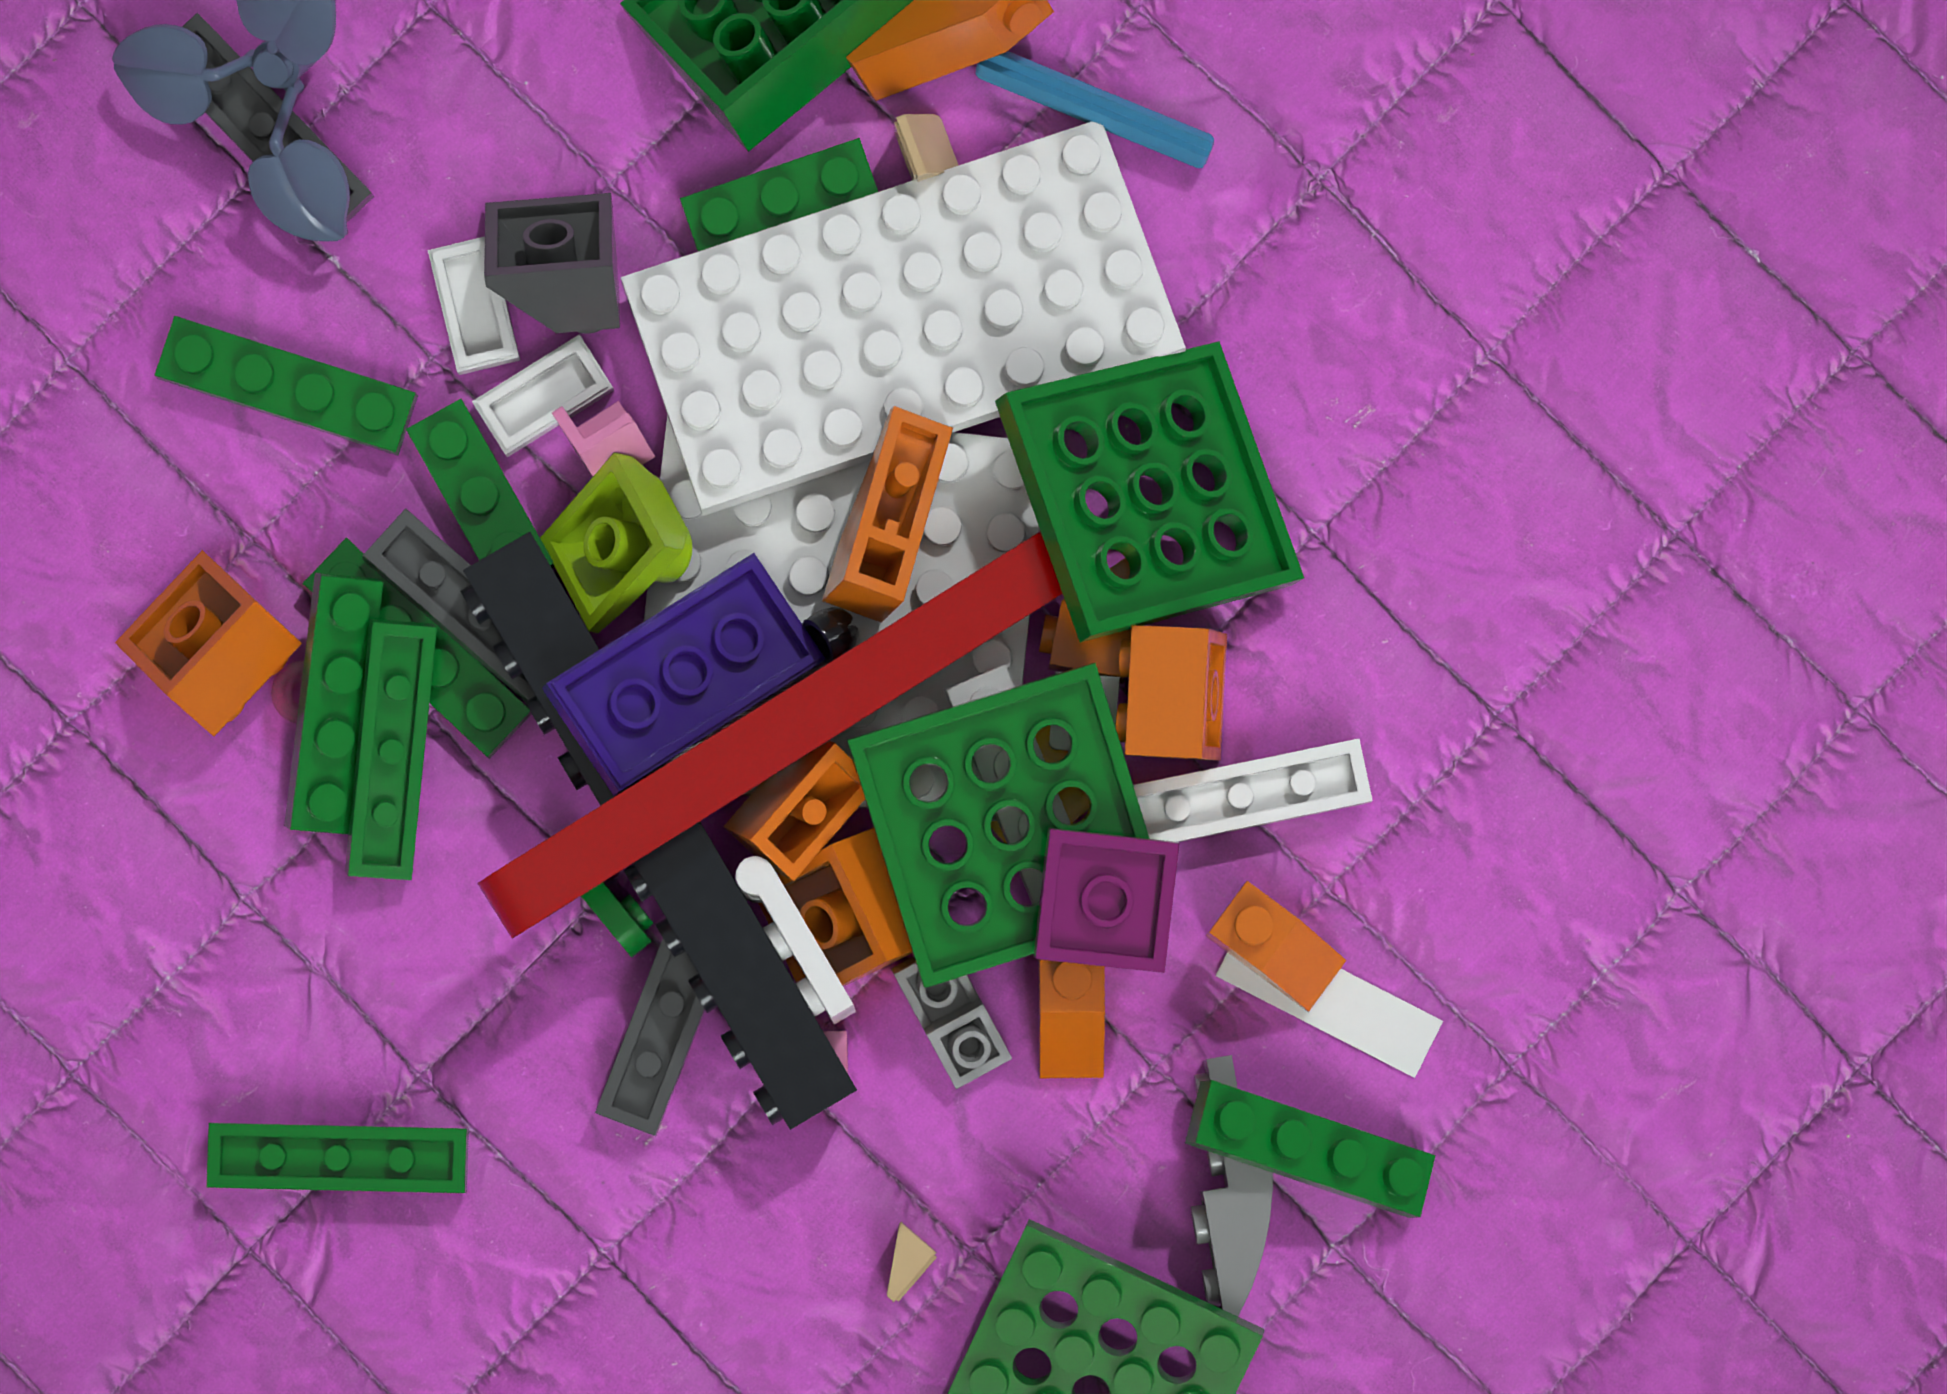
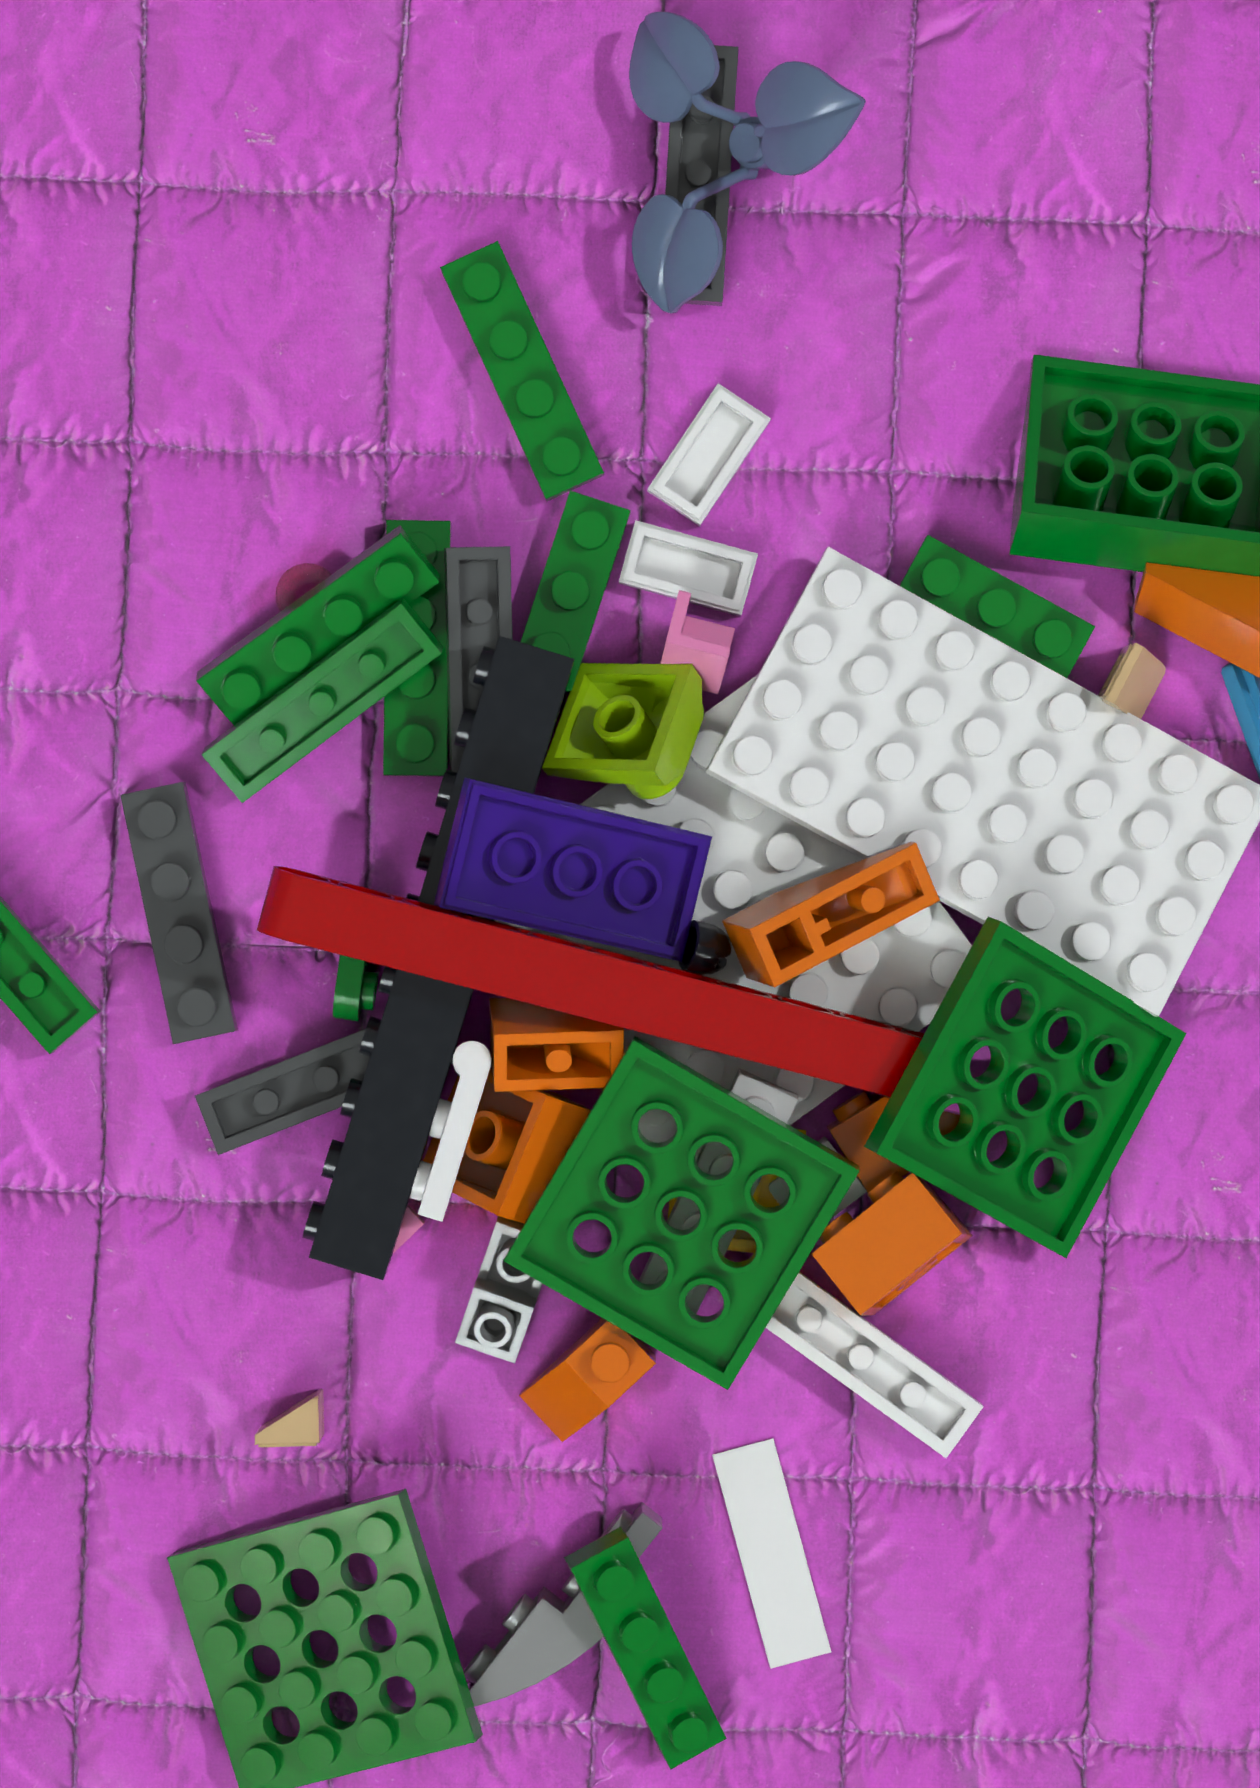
camera: 50 degrees right, 5 degrees up
orange slope [115,550,302,737] -> none
dark grey slope [484,193,620,334] -> none
magenta plate [1033,828,1180,973] -> none
orange slope [1205,881,1347,1012] -> none
none -> dark grey plate [120,782,238,1044]

